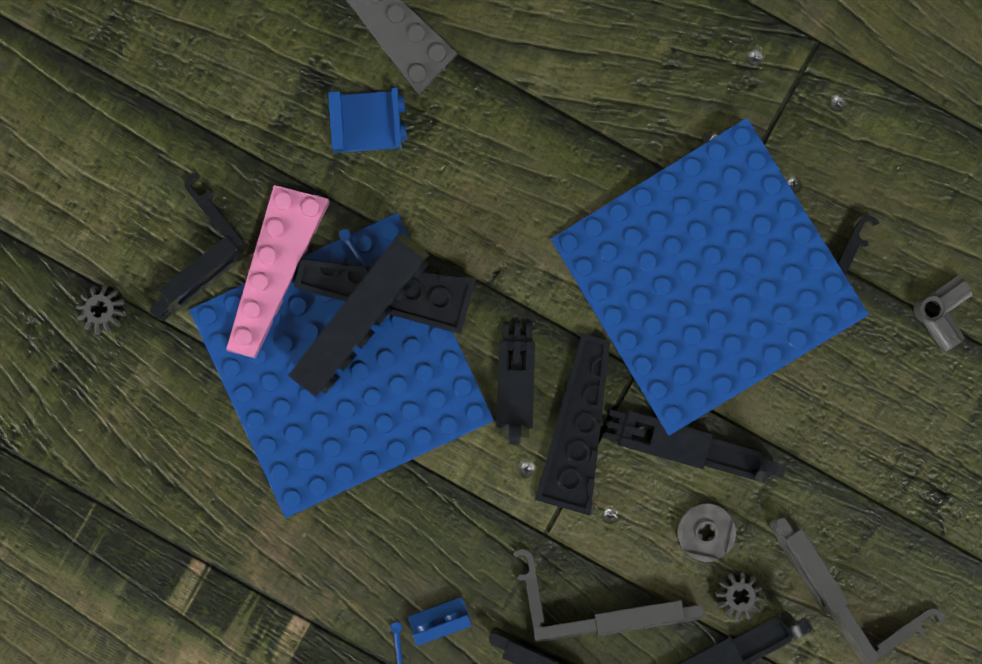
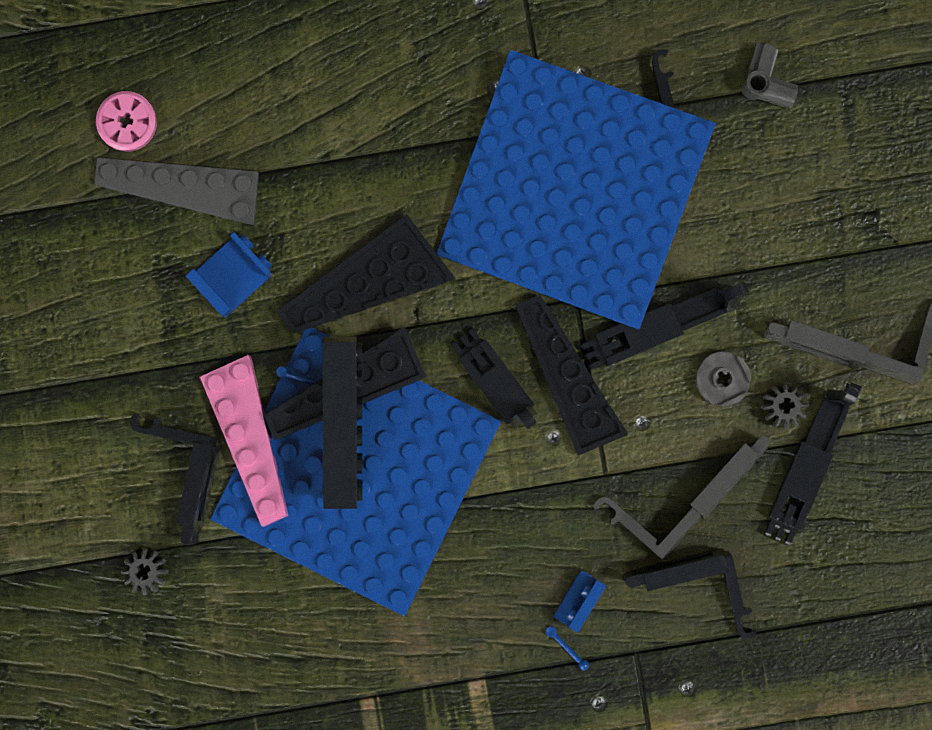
camera: 35 degrees left, 0 degrees up
none -> black wing [277,214,456,334]

